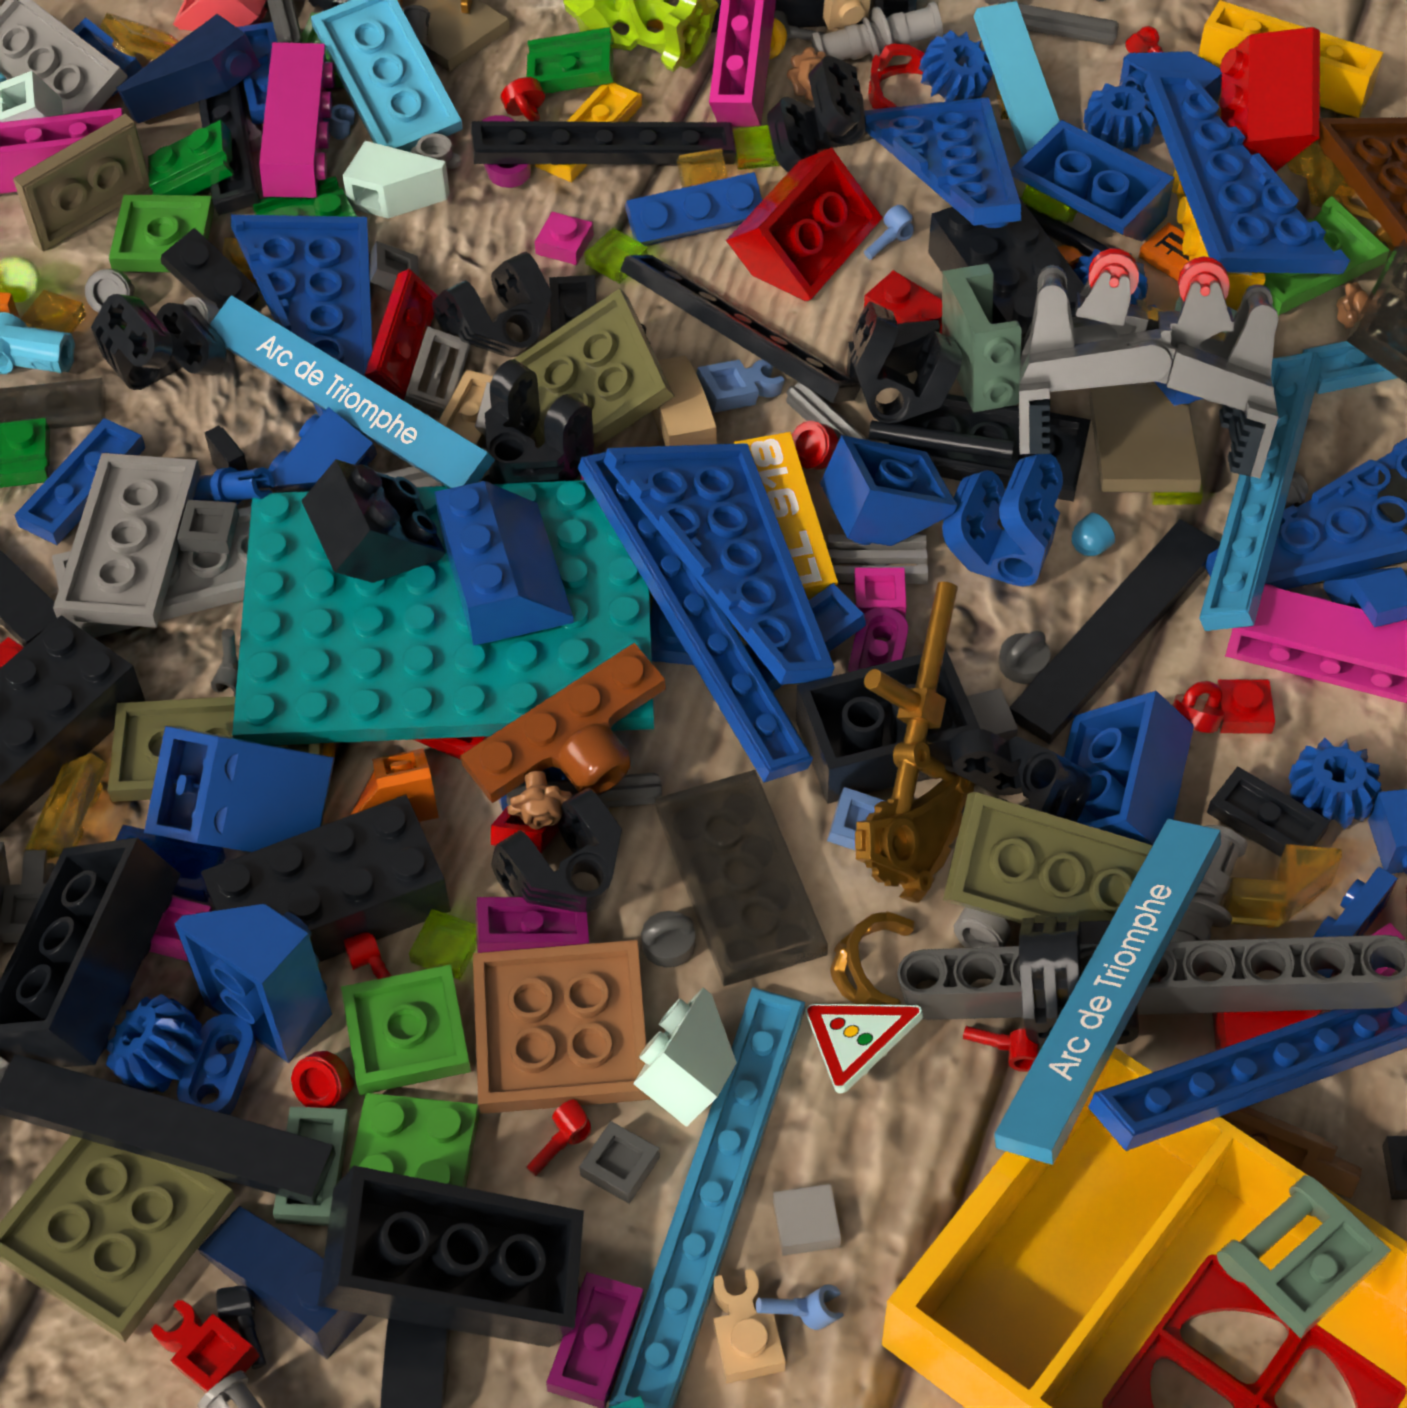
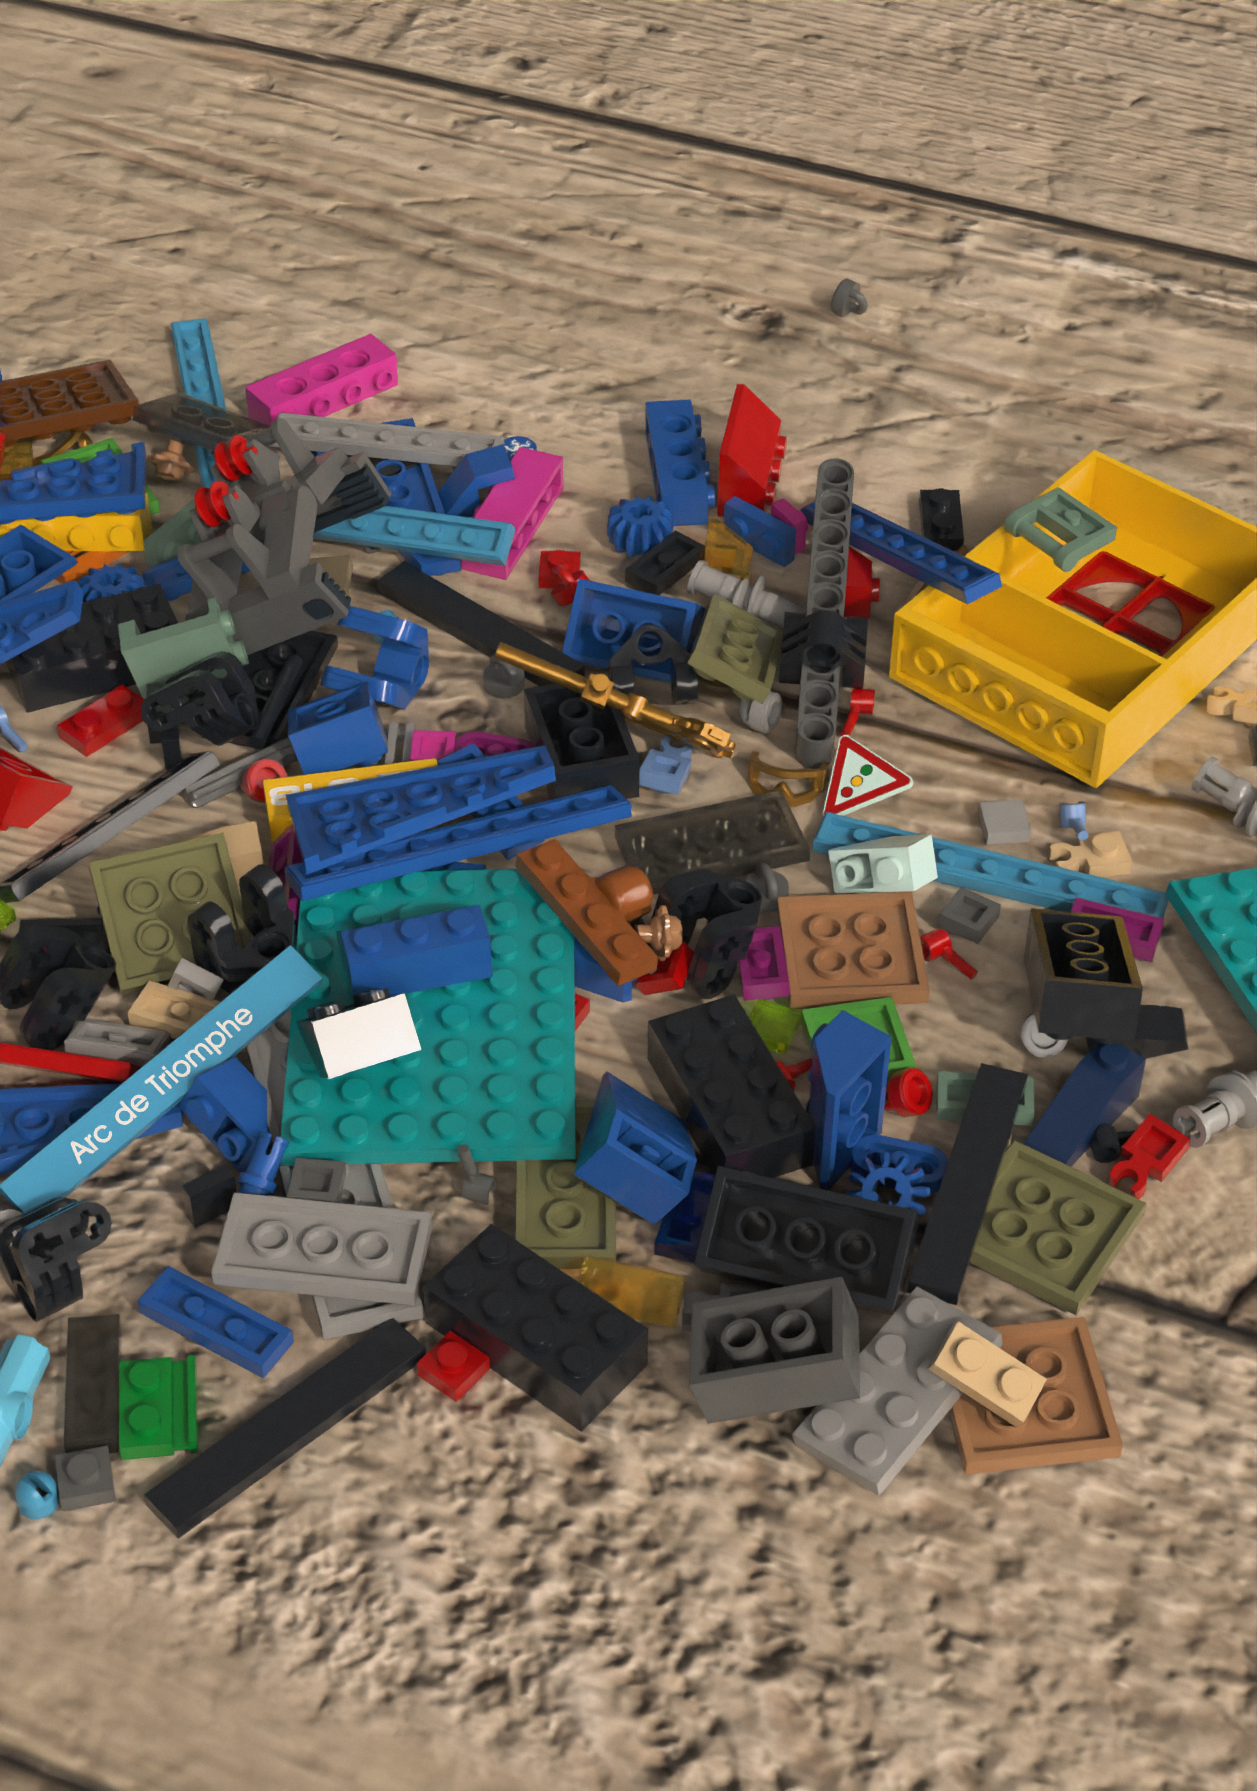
camera: 90 degrees left, 10 degrees down
orange slope [349,748,439,822] -> none
bright green plate [349,1093,480,1187] -> none
medium blue plate [696,359,785,413] -> none
dark azure tile [994,819,1221,1165] -> none

